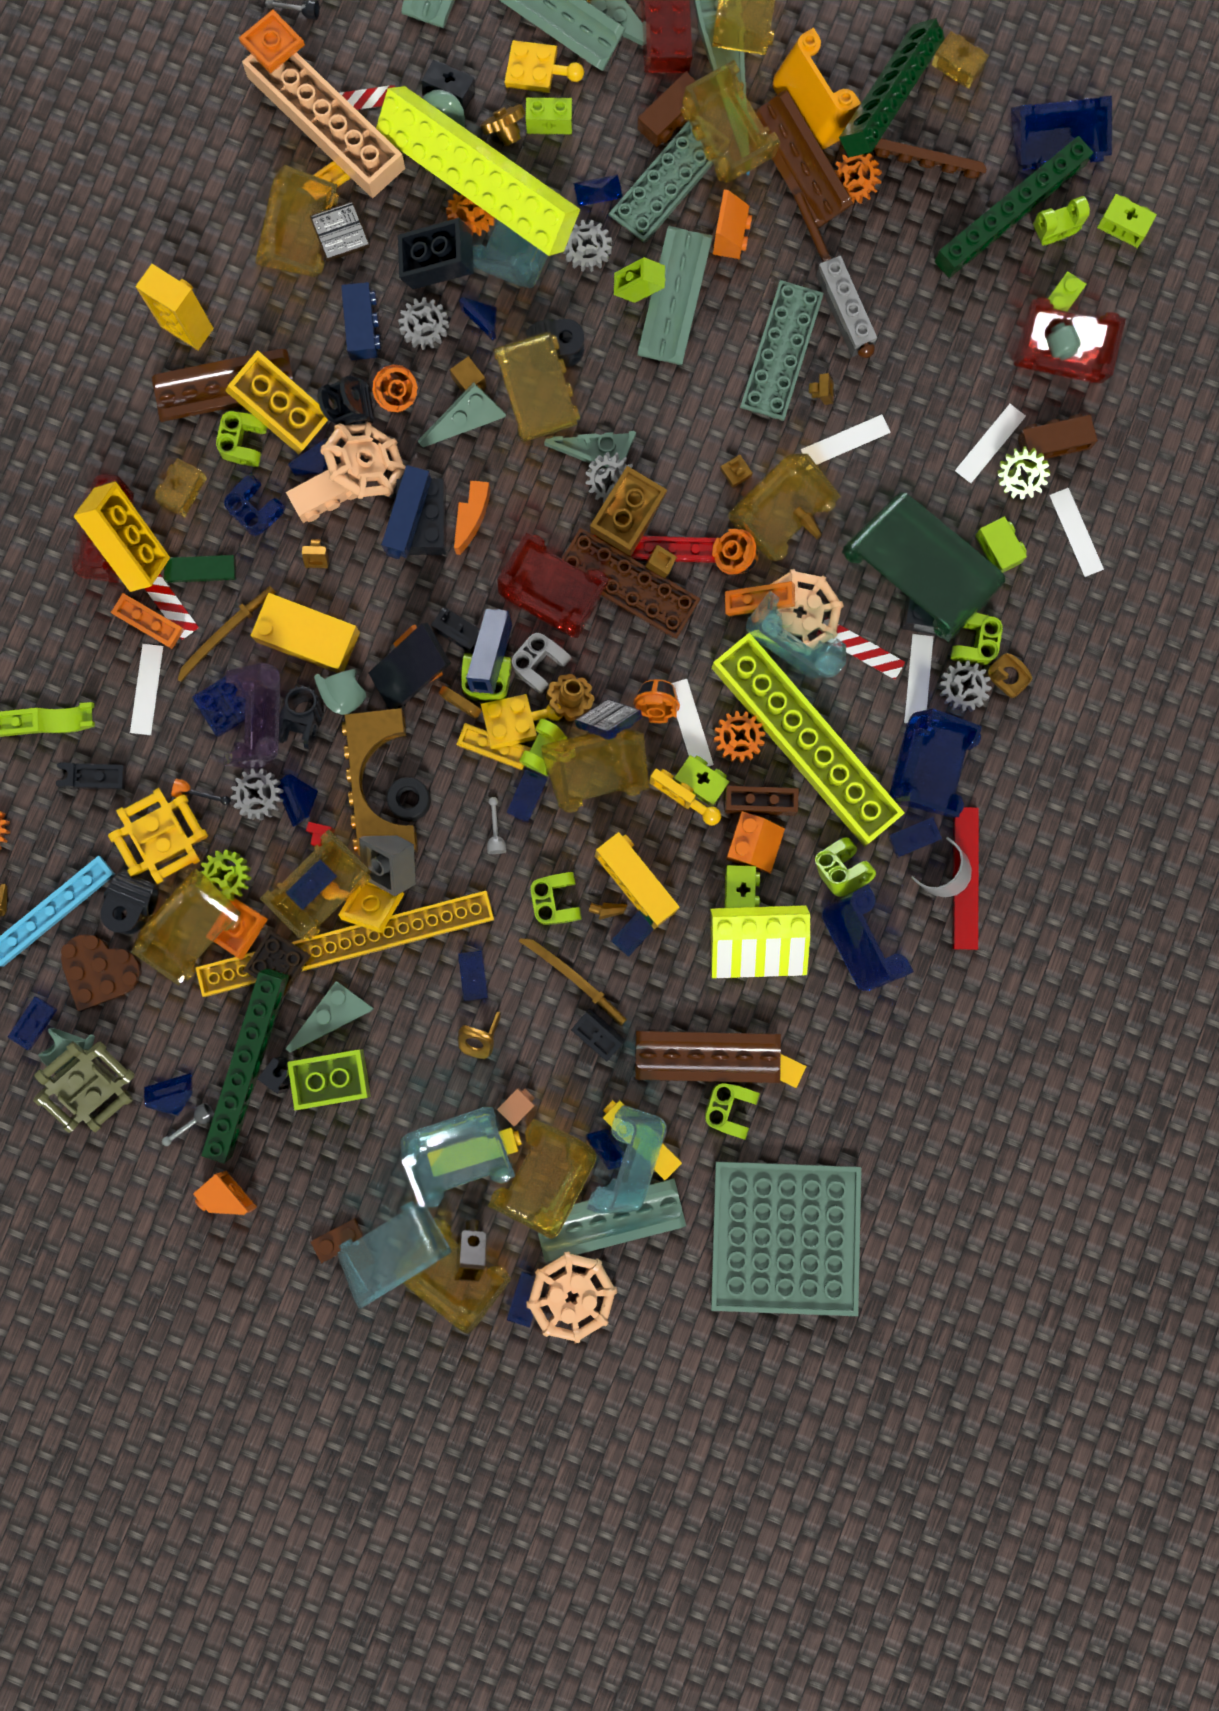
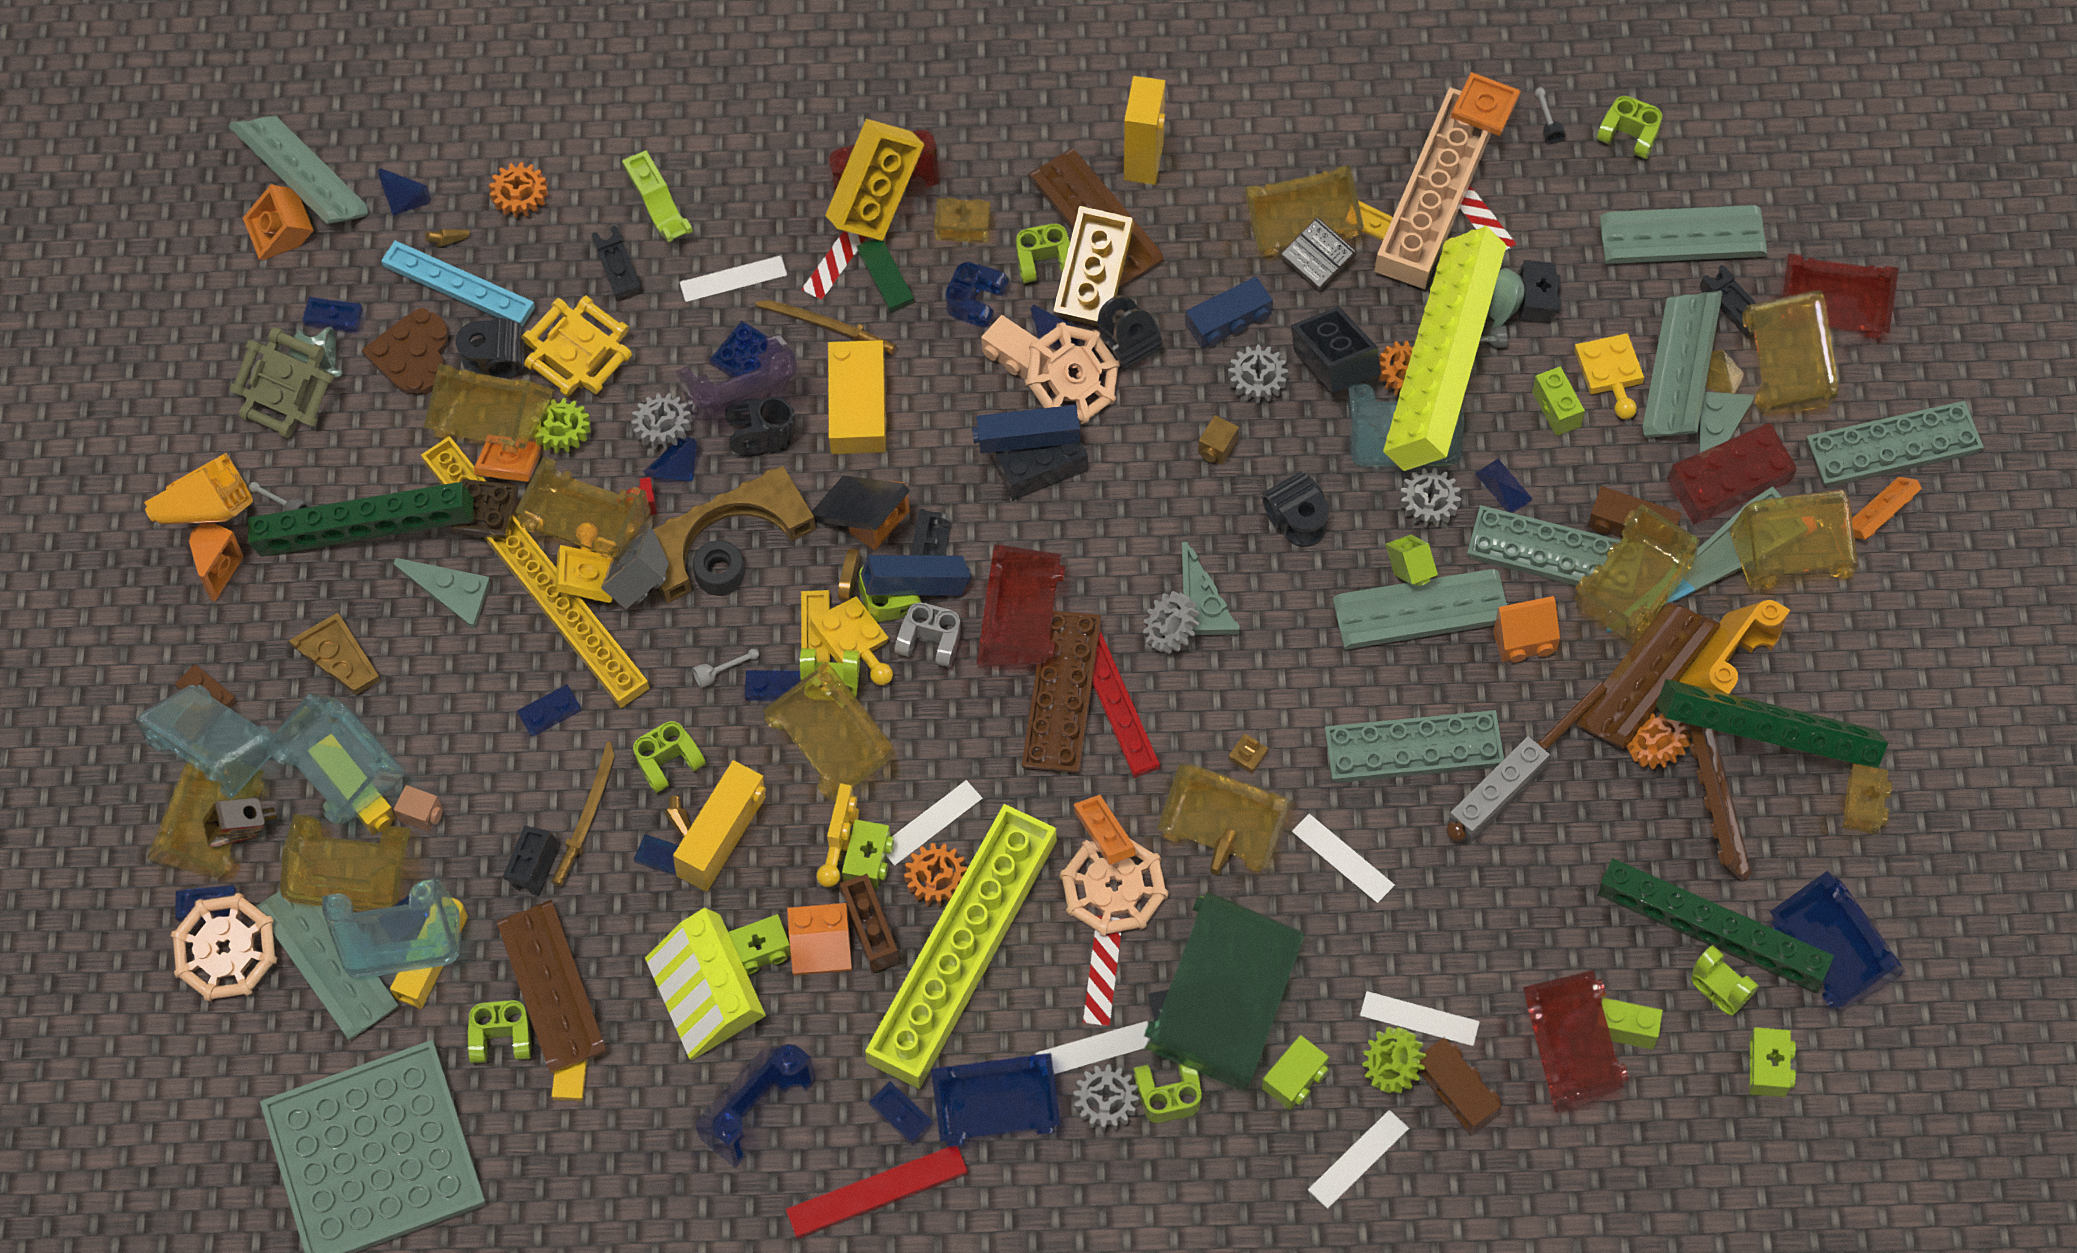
camera: 70 degrees right, 20 degrees down
orange plate [111,593,184,649] -> none
clear blue slope [144,1073,193,1116] -> none
hinge [171,778,230,805] -> none
black hinge [258,1057,290,1094] -> none
clear blue plate [286,859,338,910] -> none
lime brick [287,1049,371,1110] -> none
pearl gold tile [302,539,329,568] -> none
sand green piece [314,669,366,715] -> none
orange cone [372,364,418,412] -> none
sand green wing [418,382,506,447] -> none
orange slope [454,481,491,555] -> none
pearl gold piece [458,1012,501,1059] -> none
clear blue slope [459,297,497,341] -> none
pearl gold plant [480,104,526,146] -> none
clear yellow windscreen [492,331,580,442] -> none
pearl gold plant [546,674,595,721] -> none
tile [575,699,642,740] -> none
pearl gold slope [590,466,667,557] -> none
orange cone [634,679,680,723] -> none
pearl gold tile [645,545,677,578] -> none
orange cone [712,529,759,574] -> none
clear light blue windscreen [746,591,846,679] -> none
pearl gold tile [809,373,834,405] -> none
lime piece [815,837,876,897] -> none
light grey piece [911,837,972,898] -> none
pearl gold piece [987,654,1032,698] -> none
sand green head [1046,323,1082,361] -> none
none -> light orange windscreen [144,452,253,524]
none -> pearl gold wing [288,613,381,695]

